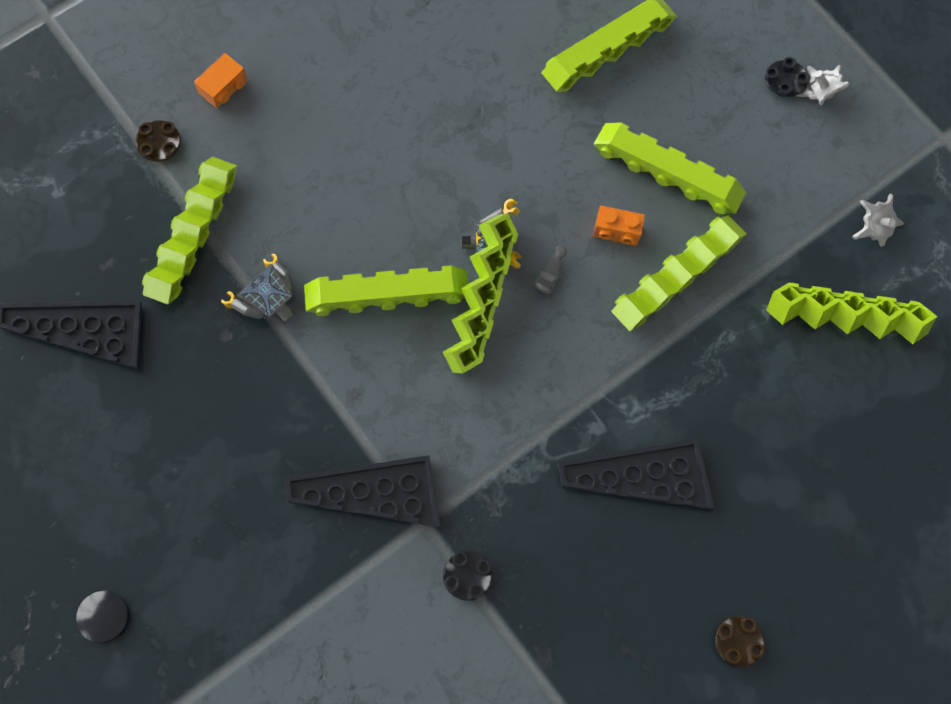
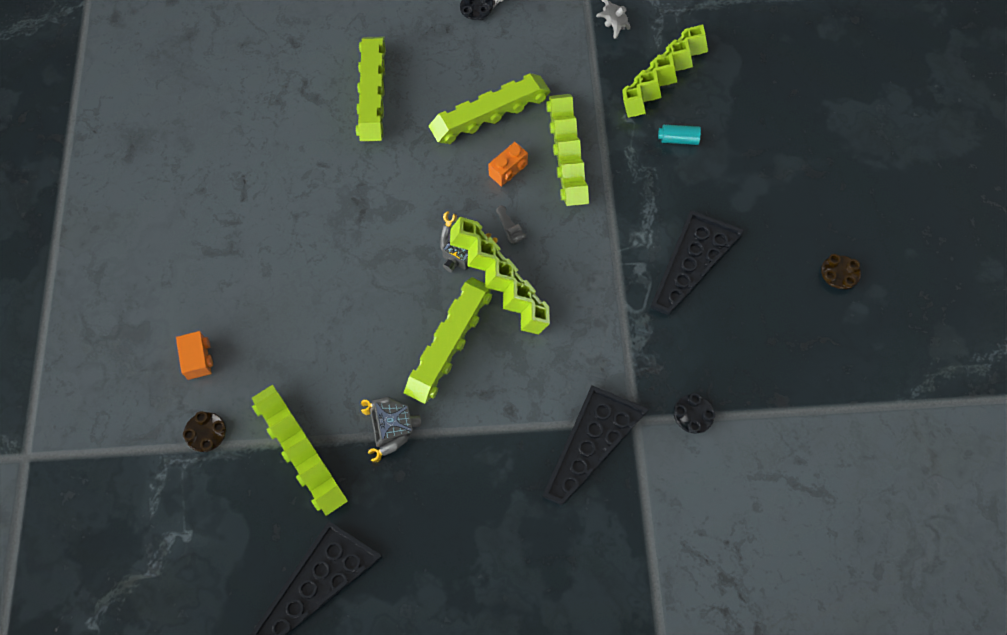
camera: 50 degrees left, 5 degrees down
none -> teal brick [658,124,701,145]

